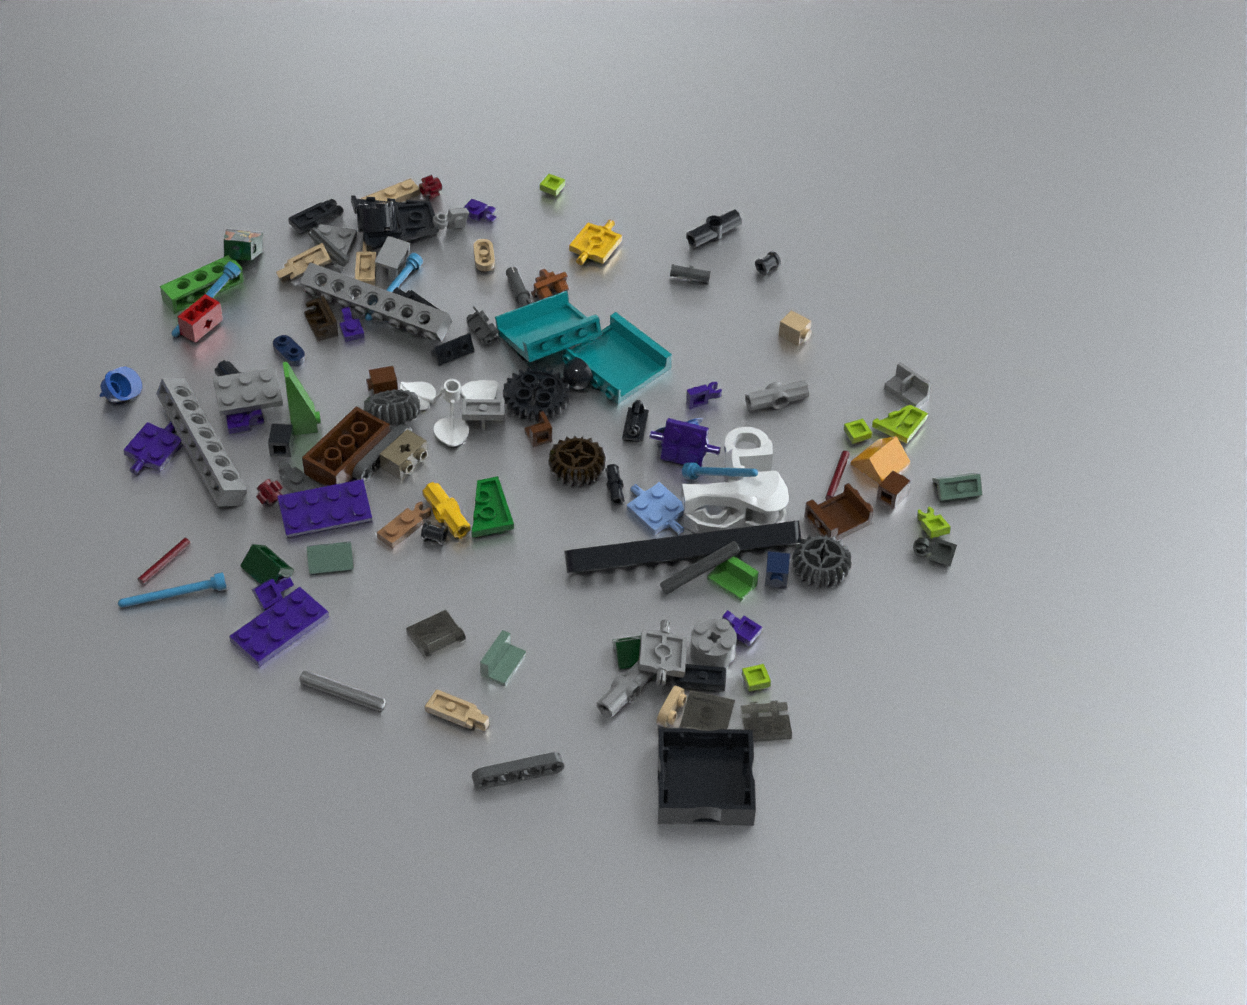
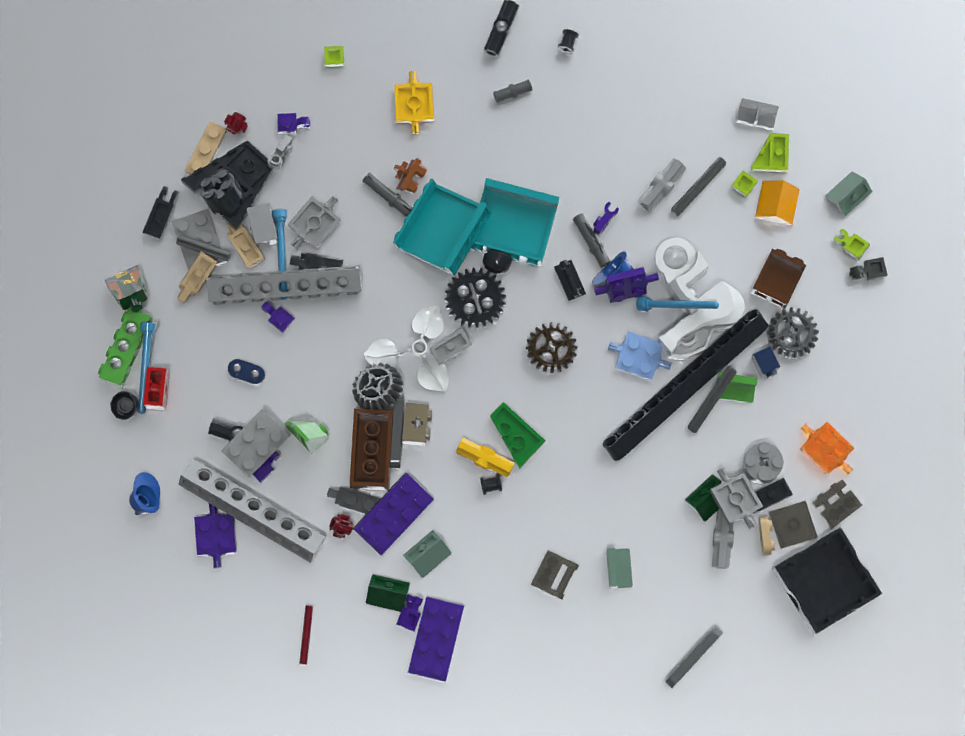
camera: 30 degrees left, 30 degrees up
dark azure piece [118,572,227,608] -> none
black brick [268,423,295,458] -> none
light grey axle [299,671,385,711] -> none
dark brown hinge [304,295,339,342] -> none
reddish brown brick [366,366,398,394] -> none
medium nougat plate [377,501,431,549] -> none
tan hinge [425,690,490,731] -> none
black hinge [431,333,475,366] -> none
dark grey hinge [466,306,501,345] -> none
tan plate [473,239,495,272] -> none
reddish brown panel [524,411,552,447] -> none
black pin [605,464,625,506] -> none
dark purple plate [722,610,763,646] -> none
lime plate [742,664,771,692] -> none
tan brick [779,310,812,346] -> none
dark red bar [825,451,850,500] -> none
reddish brown brick [876,471,911,509] -> none
none -> black hair [110,391,139,420]
none -> light grey plate [288,196,341,249]
none -> dark grey pin [572,213,611,268]
none -> dark grey axle [671,157,726,216]
none -> clear orange plate [800,422,854,476]

